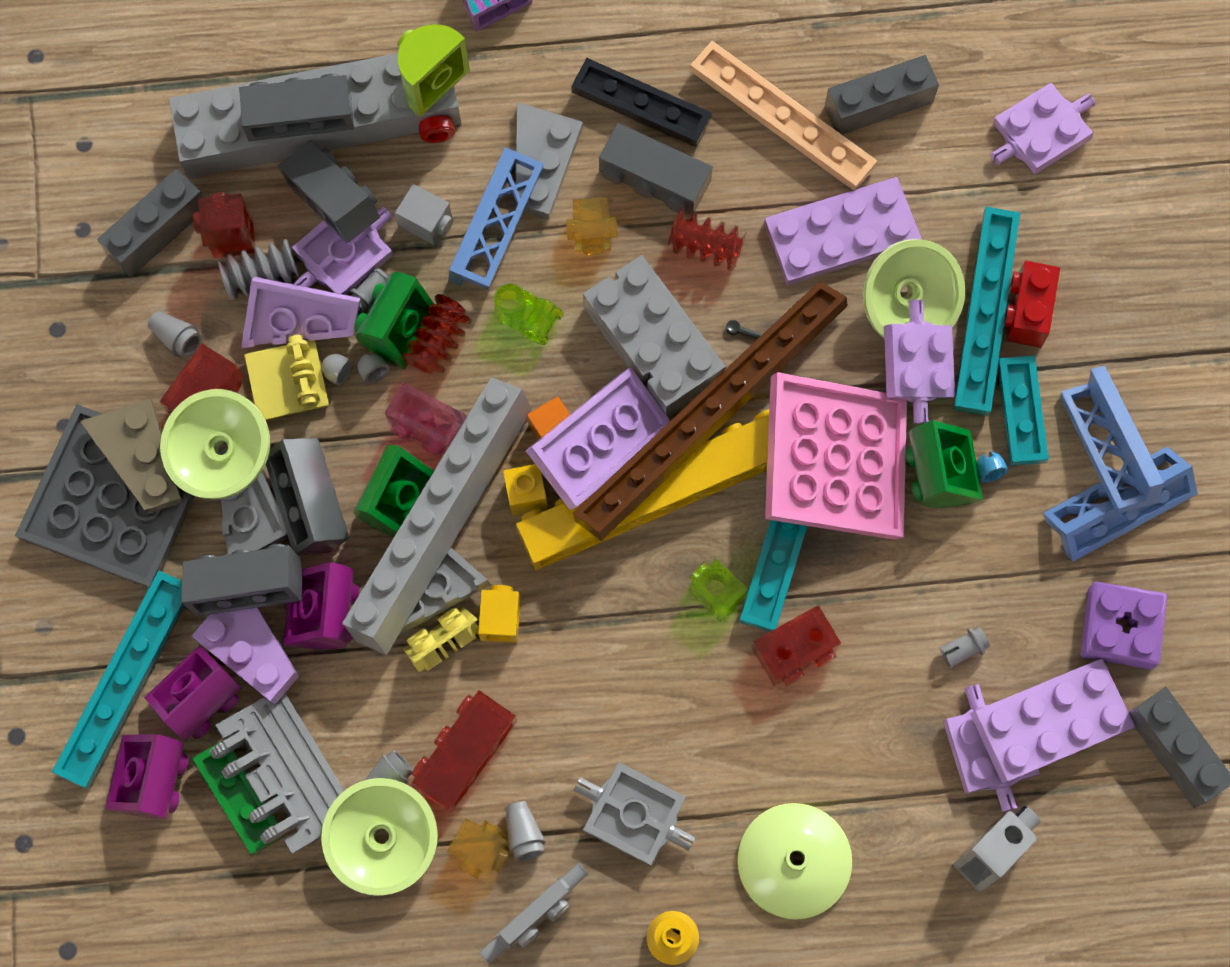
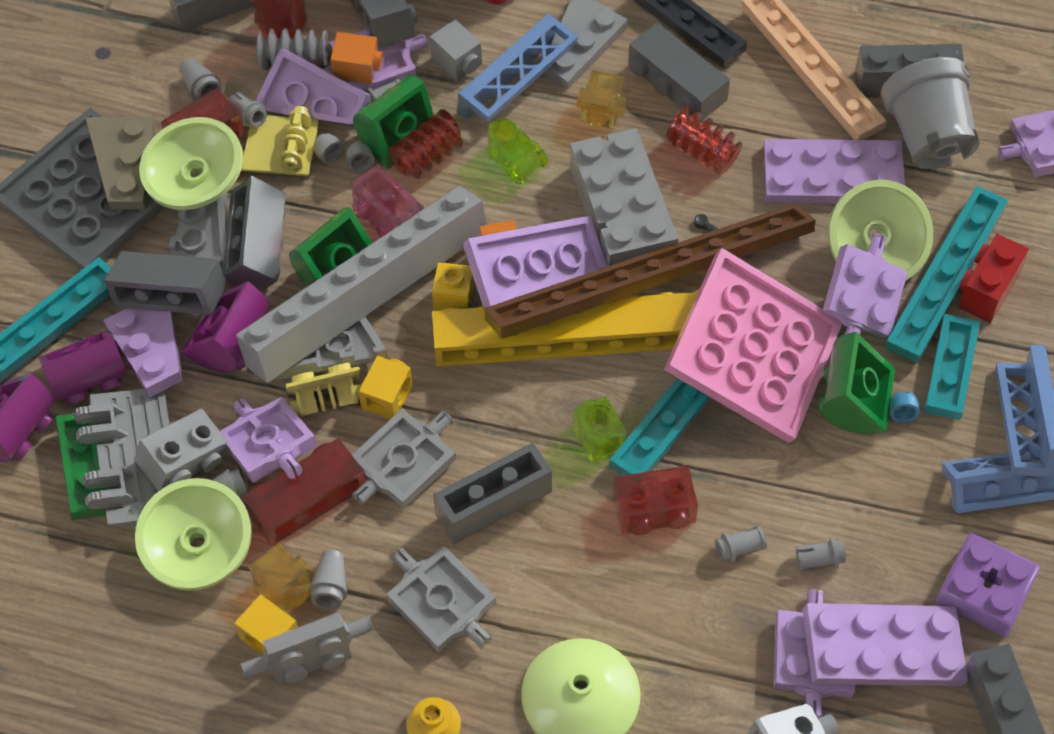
camera: 20 degrees right, 15 degrees down
none -> light grey brick [134,408,227,491]
none -> lavender plate [220,397,318,483]
none -> light grey pin [227,93,267,128]
none -> yellow brick [235,594,298,656]
none -> orange brick [331,32,383,84]
none -> light grey plate [350,408,456,509]
none -> dark grey brick [433,442,552,544]
none -> light grey pin [715,525,767,563]
none -> light grey piece [880,57,980,169]

